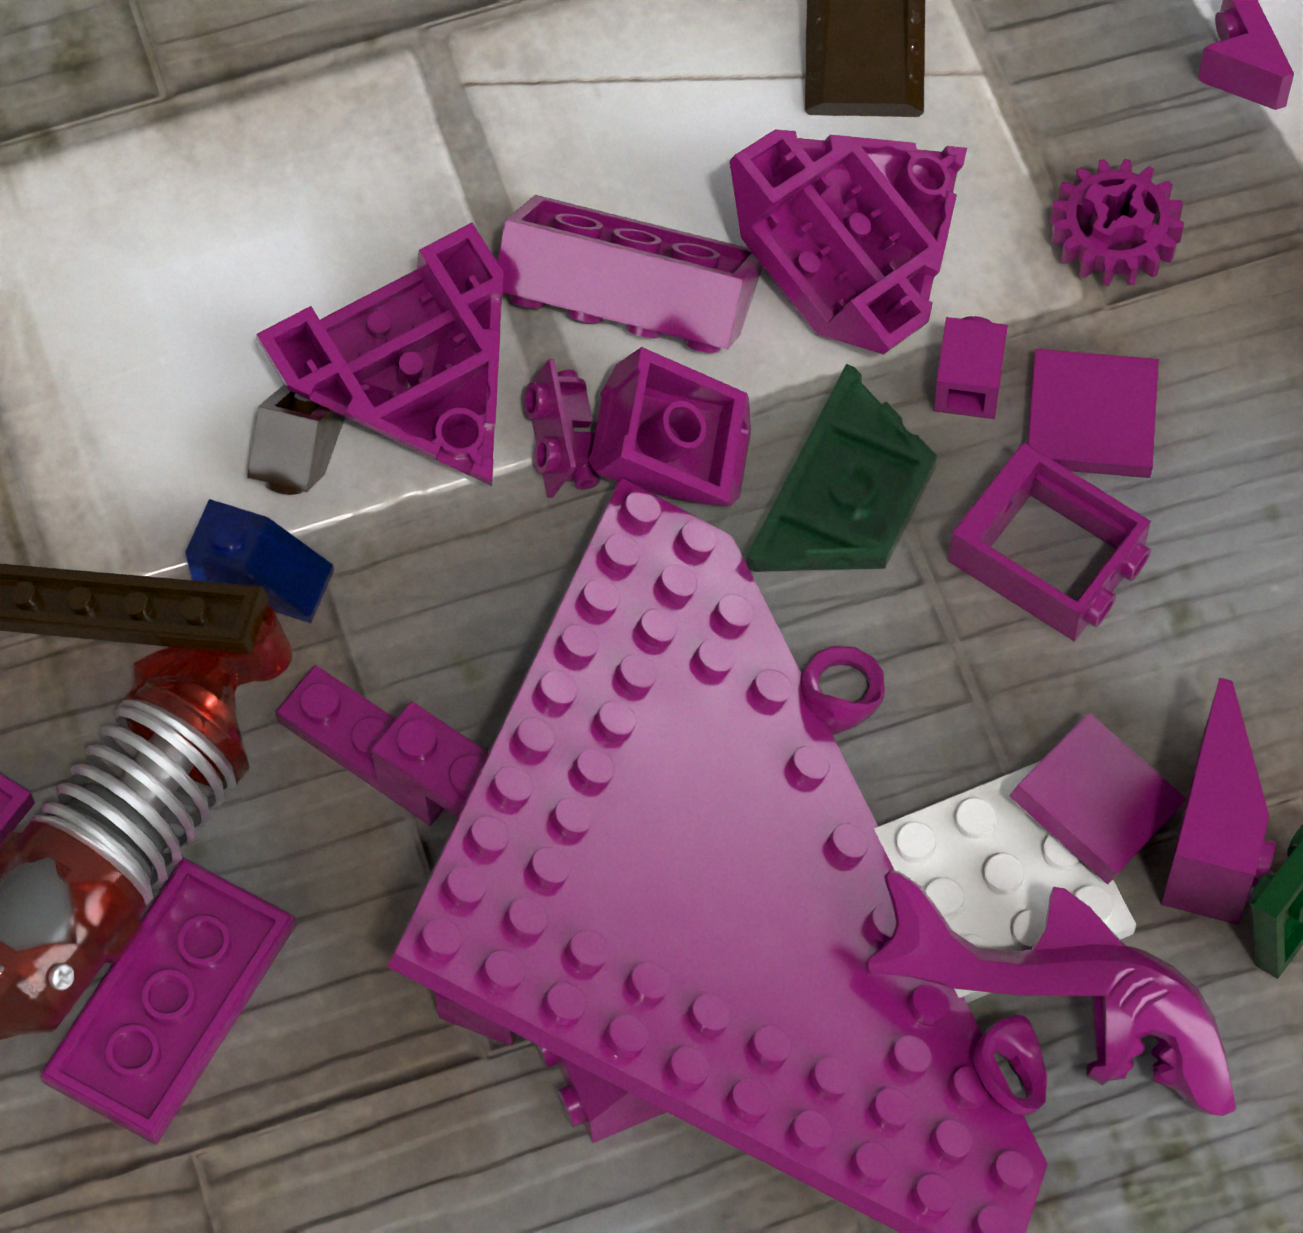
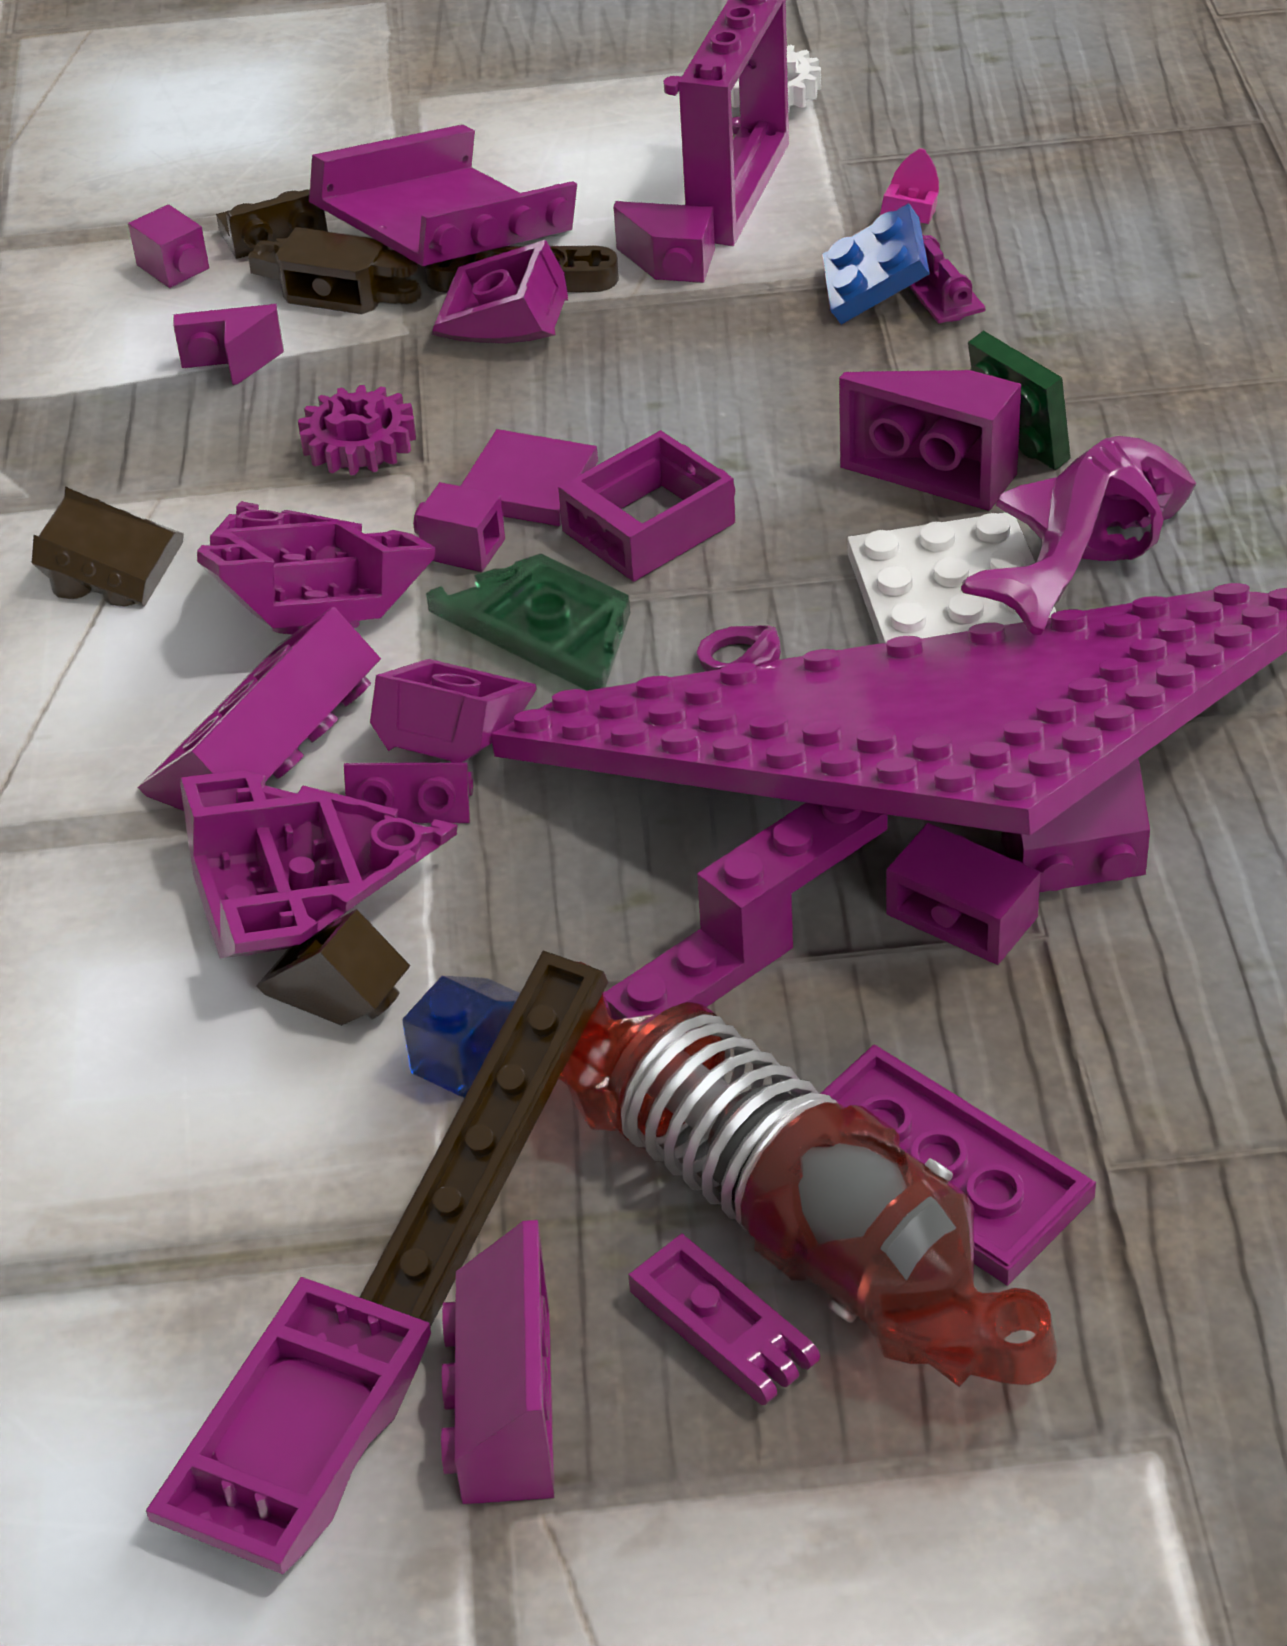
camera: 75 degrees left, 20 degrees down
magenta piece [973,1015,1047,1115] -> none
magenta tile [1009,712,1187,884] -> none

